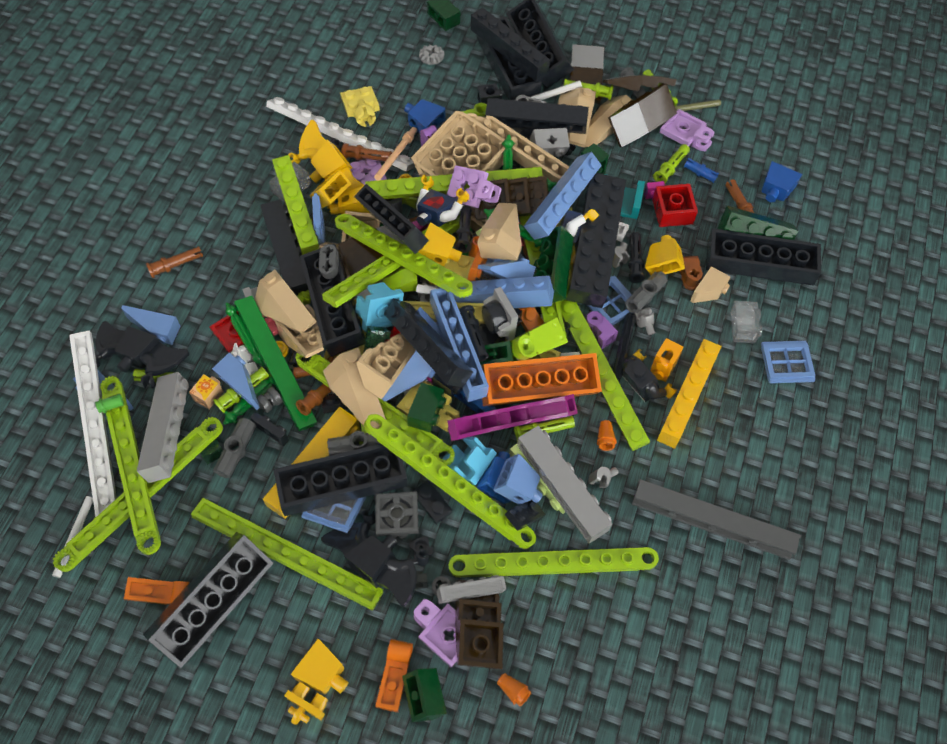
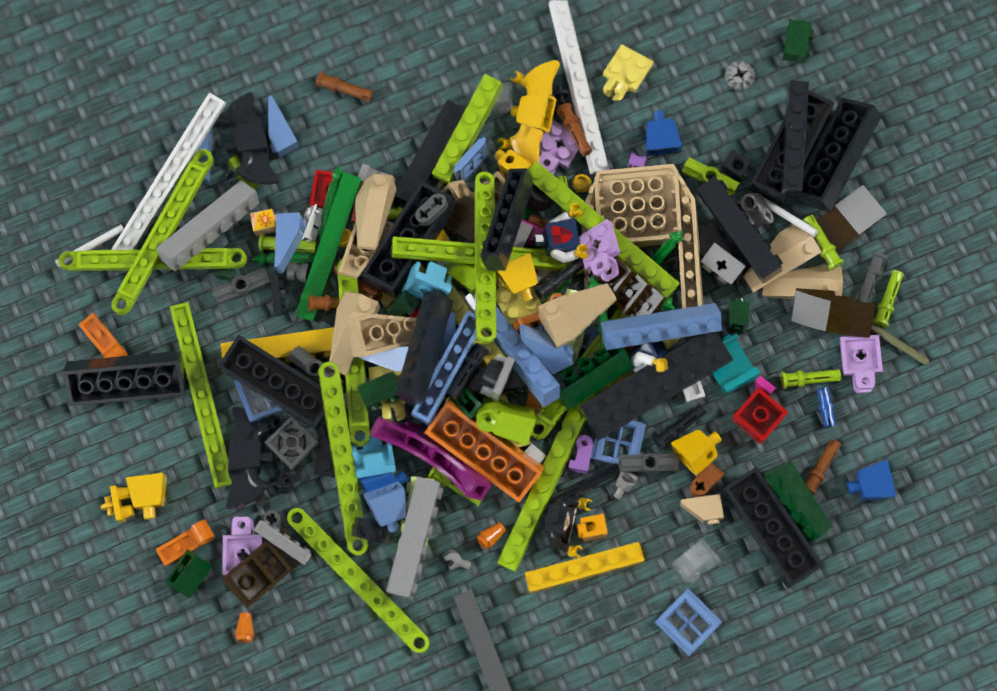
camera: 55 degrees right, 15 degrees up
bright green pin [95,393,124,414] -> none
yellow torso [310,170,351,208] -> none
light nougat bar [374,127,417,181] -> none
dark brown slope [603,75,677,91] -> none
light grey piece [612,242,630,268] -> none

